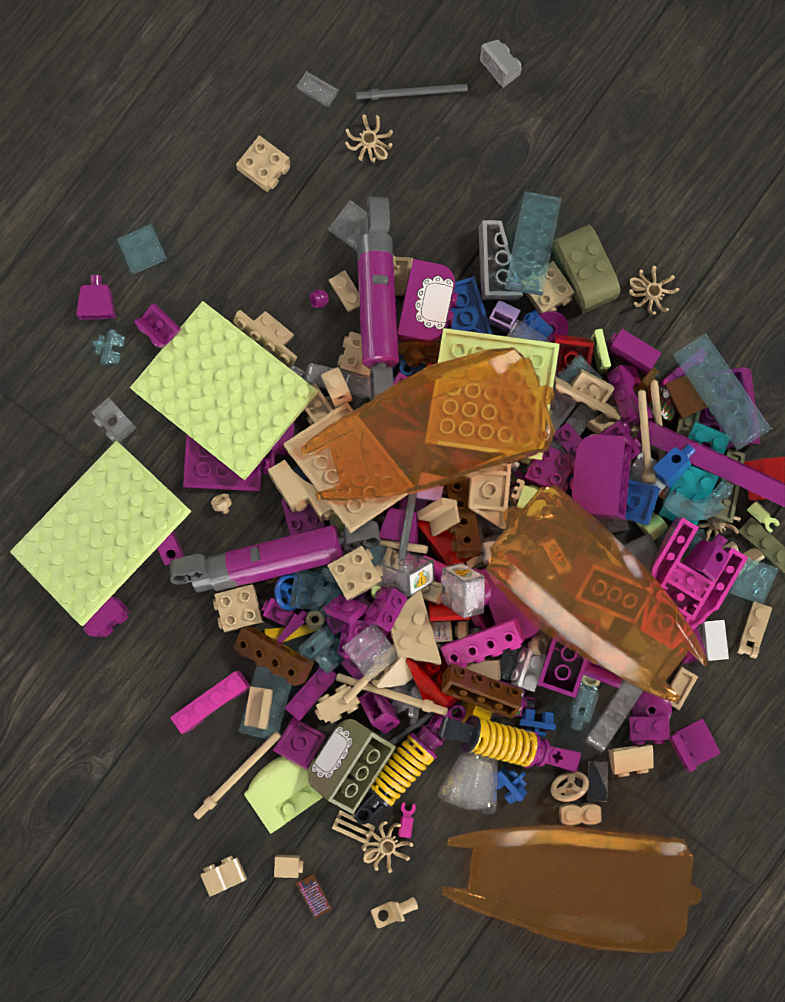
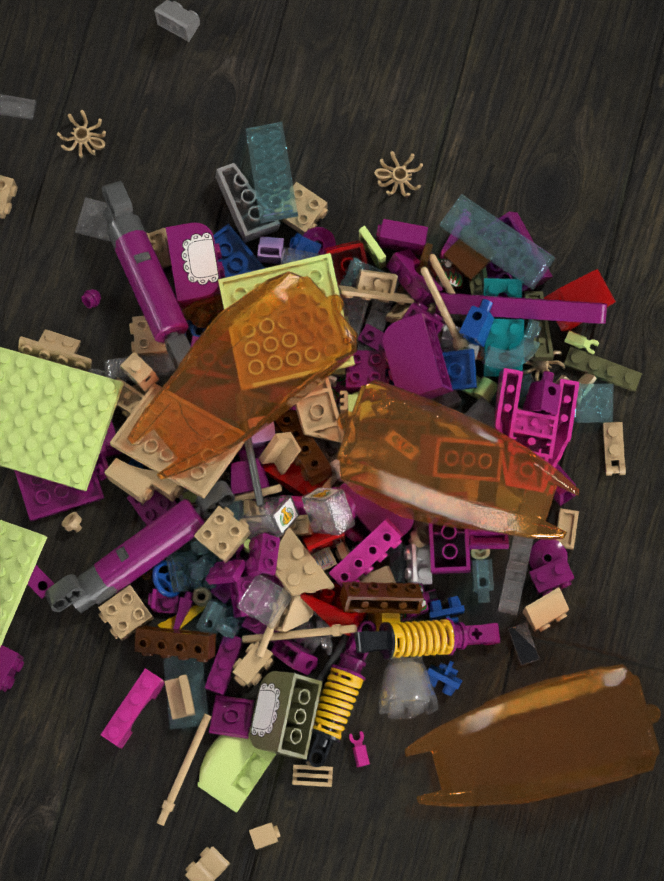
camera: 20 degrees left, 5 degrees down
reddish brown tile [296,873,332,919] -> none
tan plate [329,270,360,313] -> none
dark grey bar [356,84,468,100] -> none
tan animal [362,821,413,873] -> none
tan bracket [371,897,418,928] -> none
olive brick [551,224,620,315] -> none
tan piece [551,771,589,802] -> none
tan brick [559,803,601,825] -> none
magenta bracket [670,719,720,772] -> none
white hinge [697,620,729,661] -> none

